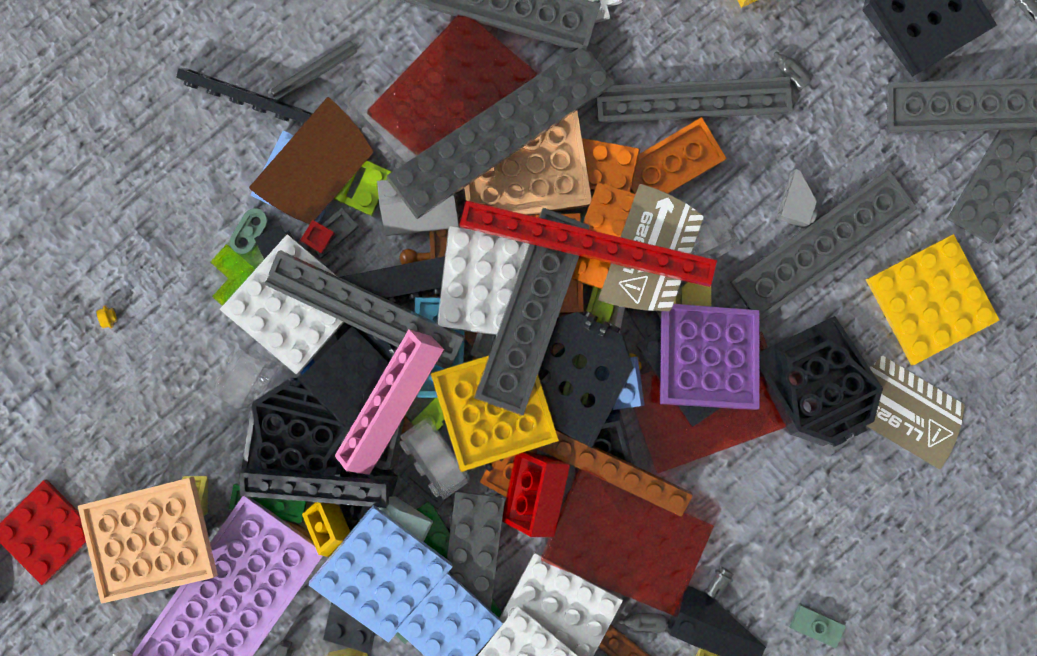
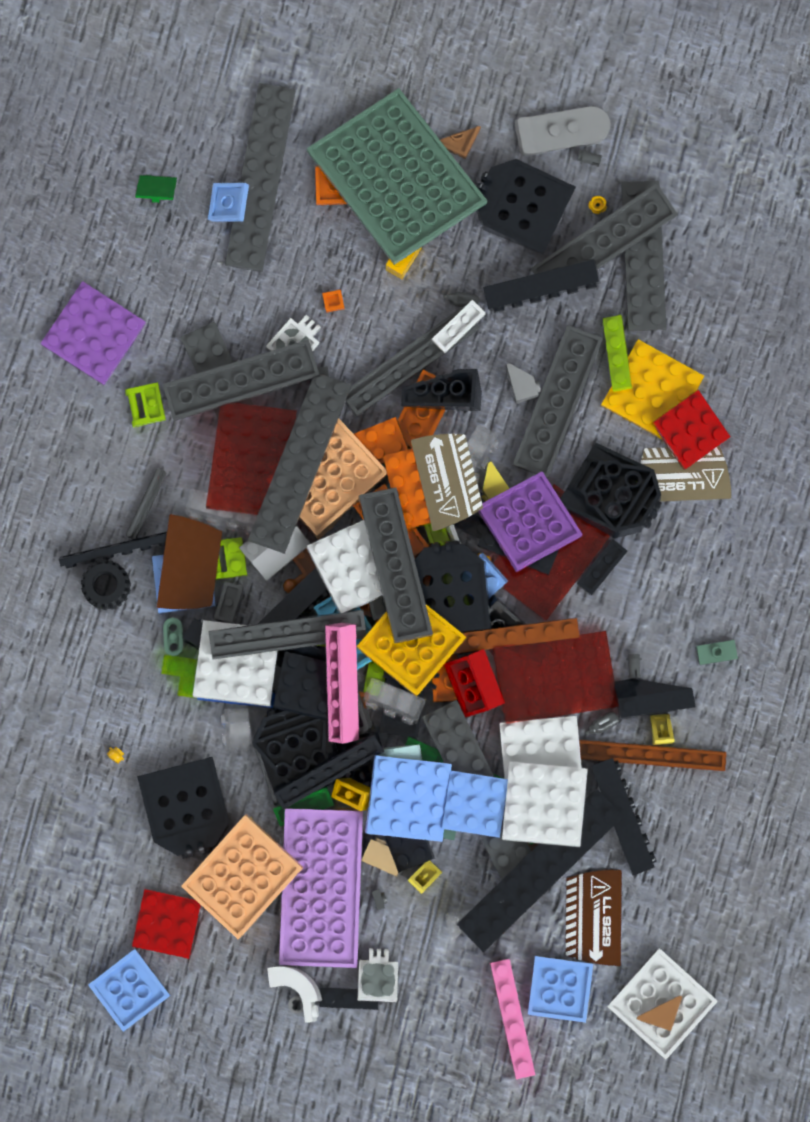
camera: 25 degrees left, 5 degrees down
red plate [300,220,335,254] -> none
red plate [460,200,717,287] -> none
none -> black tyre [81,560,131,610]
none -> black hinge [137,757,230,859]
none -> tan slope [361,838,398,877]
none -> black wedge [401,369,482,411]
none -> white plate [432,300,486,353]
none -> black brick [483,259,601,313]
none -> black plate [577,539,628,596]
none -> yellow plate [588,196,607,214]
none -> lime plate [603,315,632,392]
none -> red plate [652,390,730,470]

